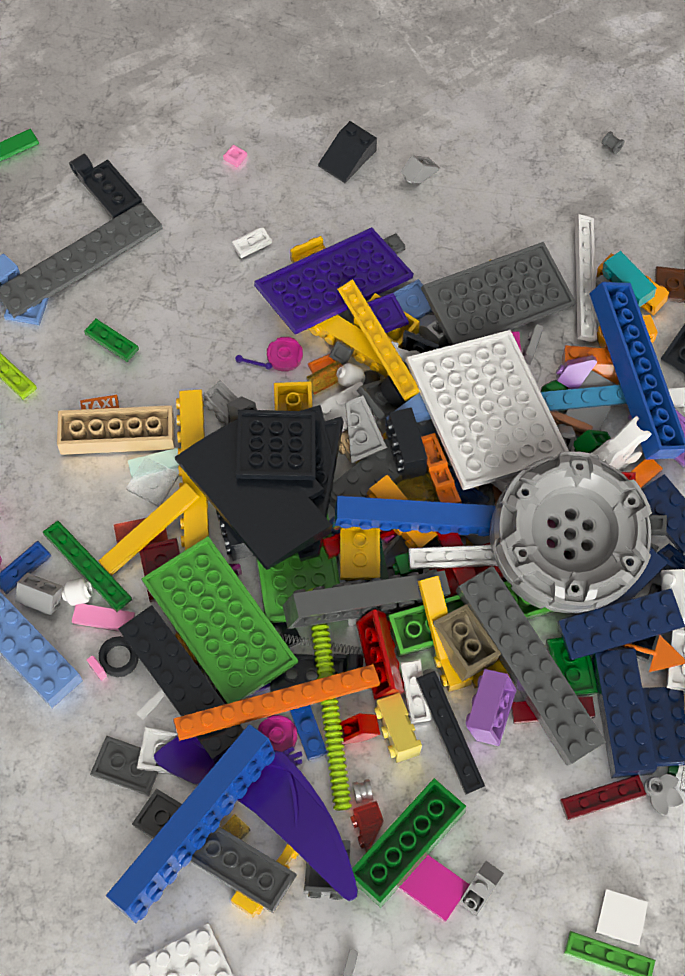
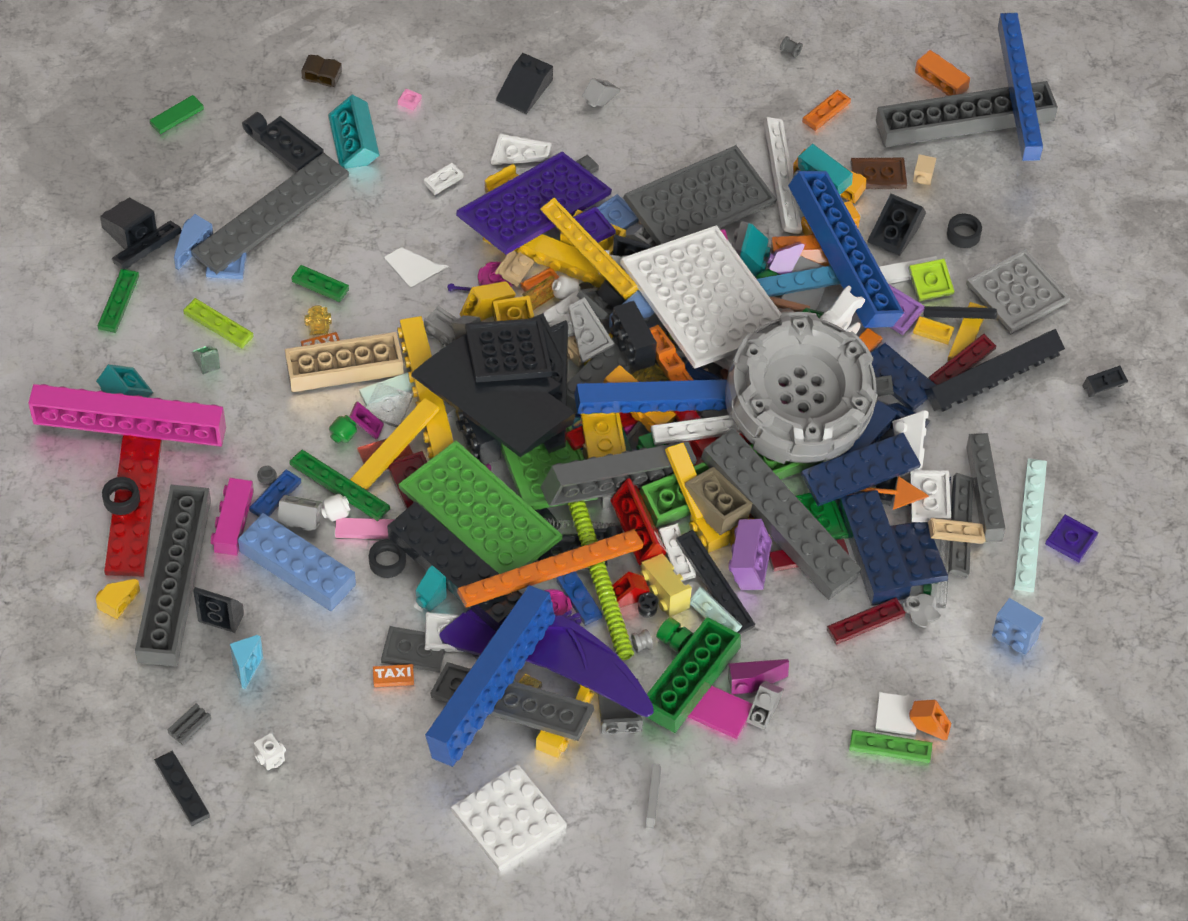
camera: 10 degrees left, 10 degrees down
bright pink tile [87,656,107,681] -> none
dark grey tile [329,340,354,365] -> none
clear red slope [350,801,384,852] -> none
none -> dark grey plate [257,466,277,484]
none -> dark brown brick [301,55,342,87]
none -> clear yellow brick [304,305,332,336]
none -> teal slope [328,94,380,169]
none -> green head [329,415,357,444]
none -> magenta slope [349,401,384,439]
none -> orange tile [373,664,414,687]
none -> white sticker [384,247,449,288]
none -> teal slope [415,566,447,612]
none -> yellow slope [459,281,516,322]
none -> white wing [491,134,552,165]
none -> tan plate [495,251,535,287]
none -> black wheel [638,592,658,617]
none -> green wheel [656,617,694,653]
none -> light aqua tile [690,587,742,632]
none -> magenta slope [728,659,789,694]
none -> teal slope [740,223,771,277]
none -> orange tile [802,90,851,131]
none -> orange slope [909,700,952,740]

